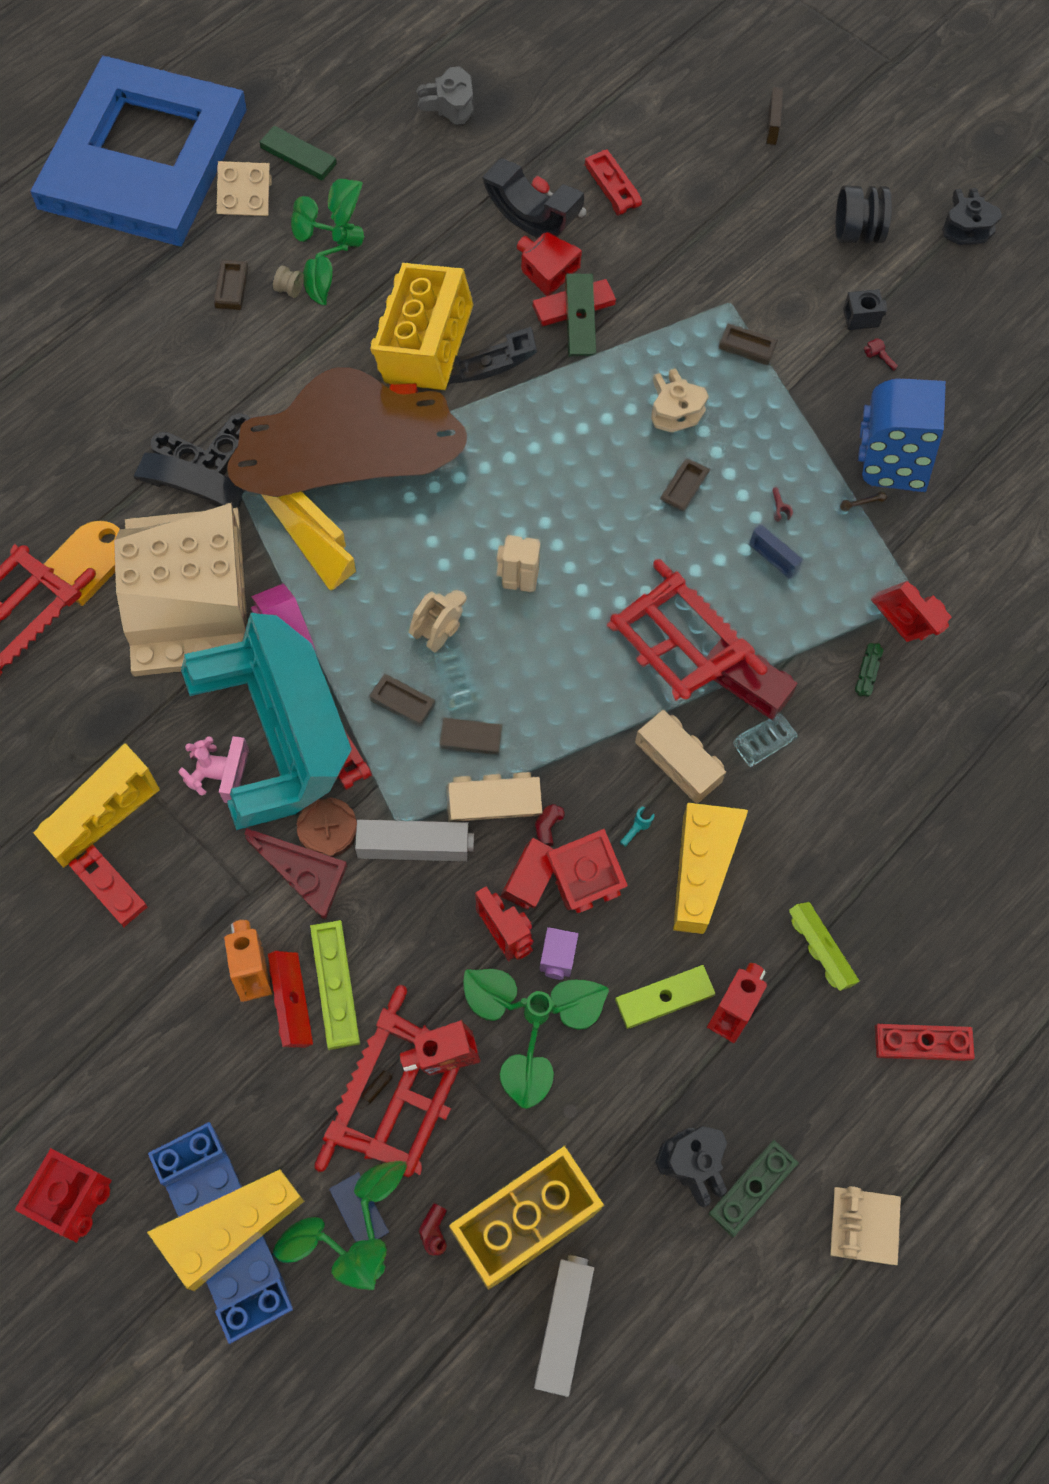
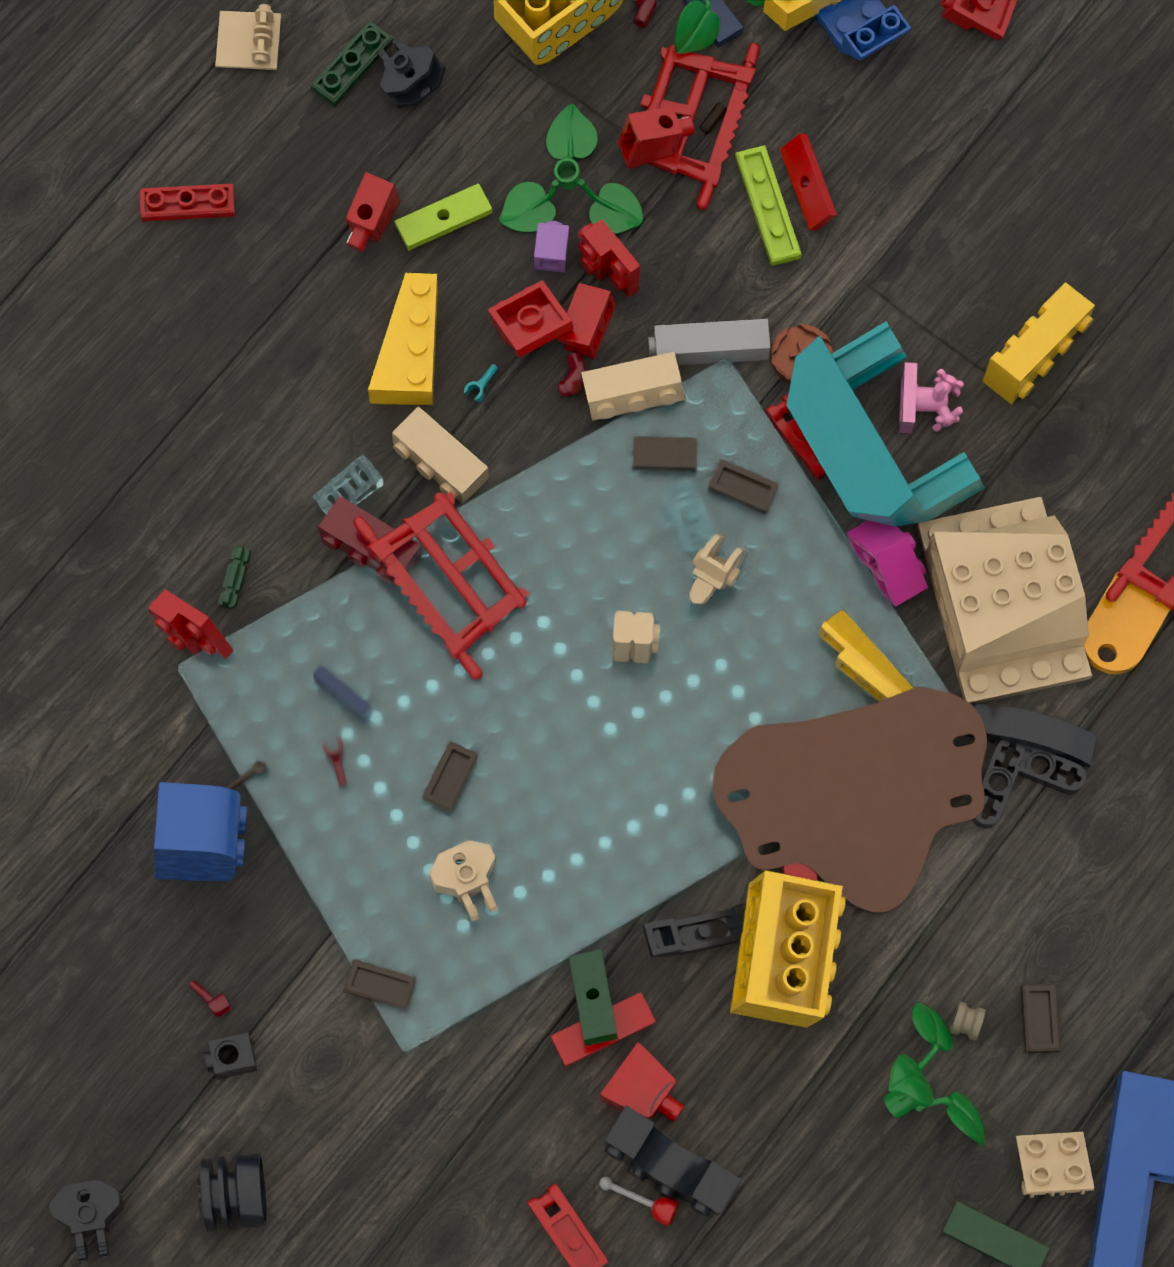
camera: 175 degrees right, 5 degrees up
red plate [68,844,148,927] -> none
orange torso [224,920,272,1002] -> none
dark red wing [244,828,348,919] -> none
lime tile [789,902,860,991] -> none

